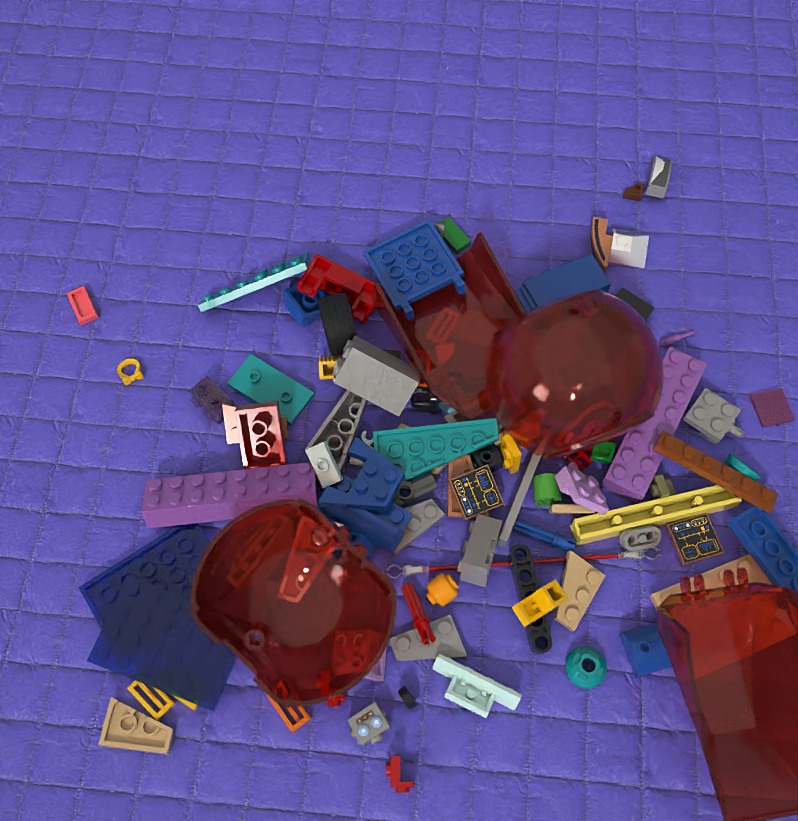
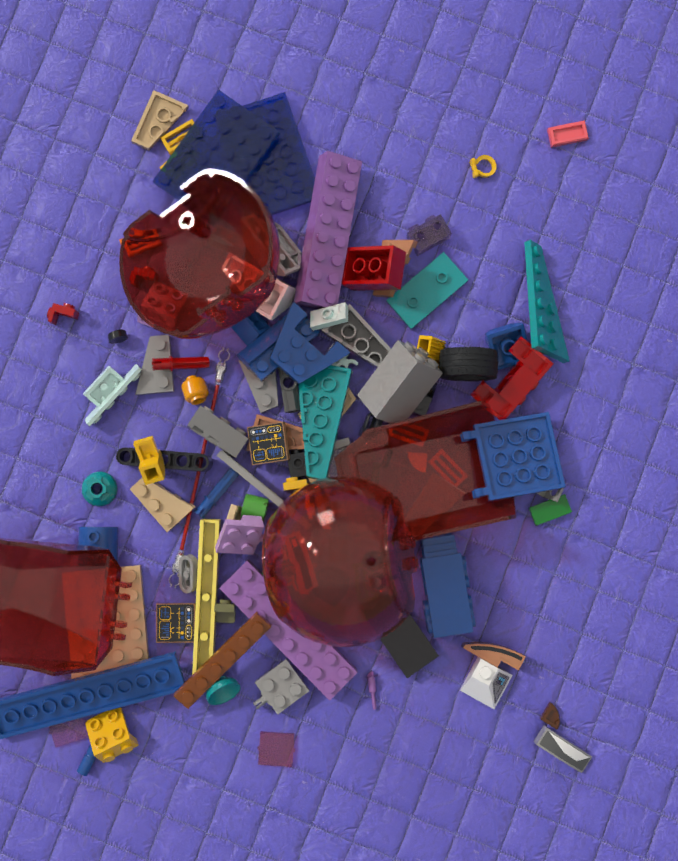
camera: 105 degrees right, 20 degrees up
light grey head [347,702,390,747] -> none

